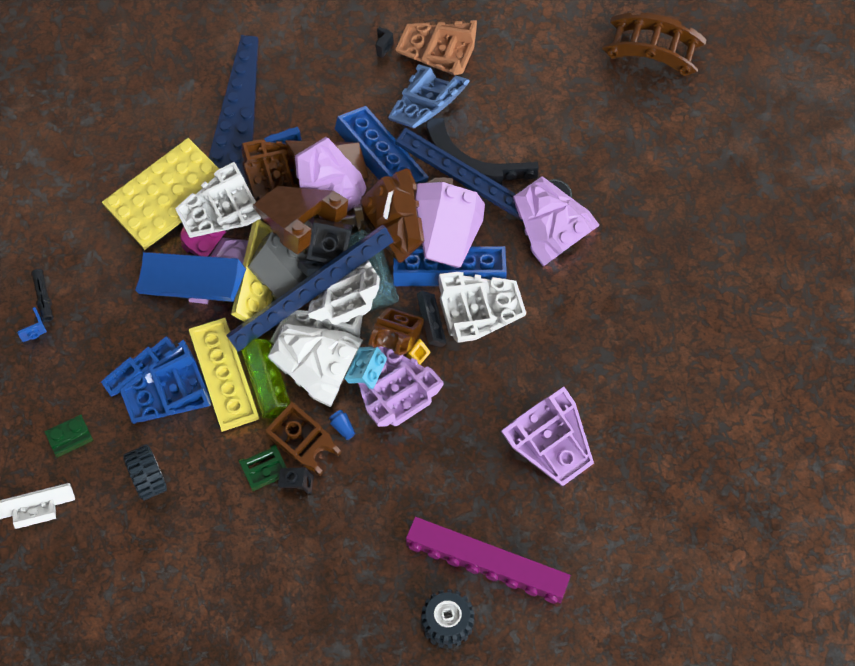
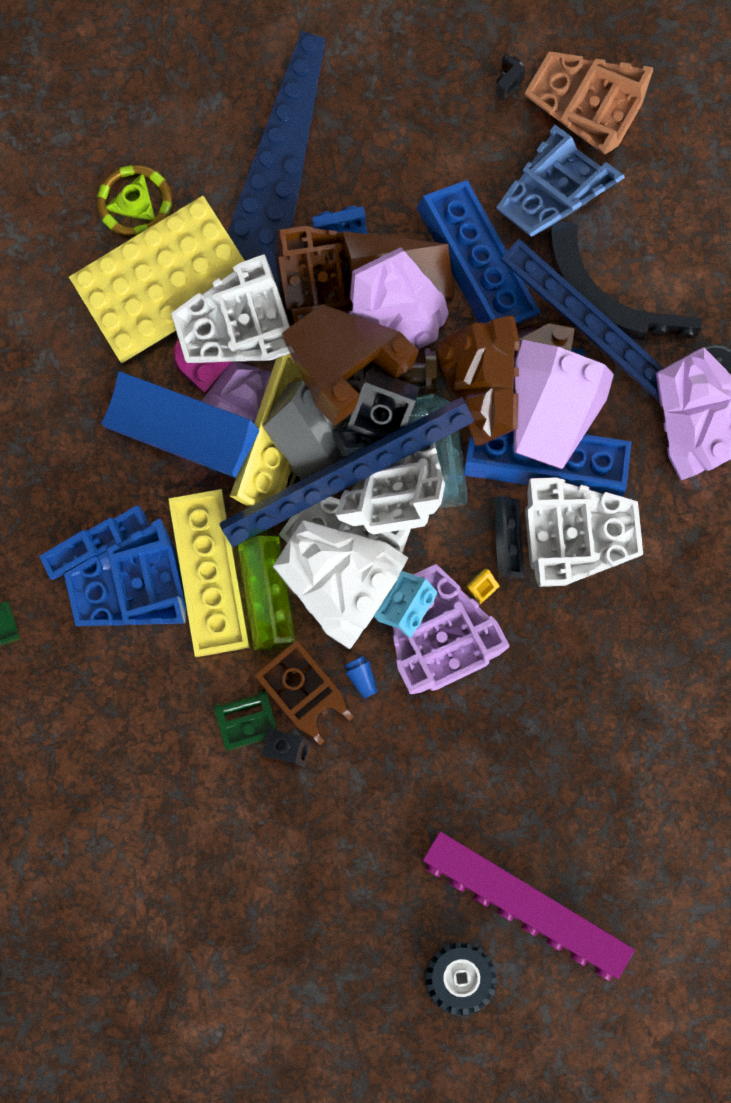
camera: 10 degrees right, 15 degrees up
black wheel [123,444,167,501] -> none
reddish brown brick [369,307,424,356] -> none
lavender wedge [501,387,594,486] -> none
none -> lime piece [97,165,172,237]

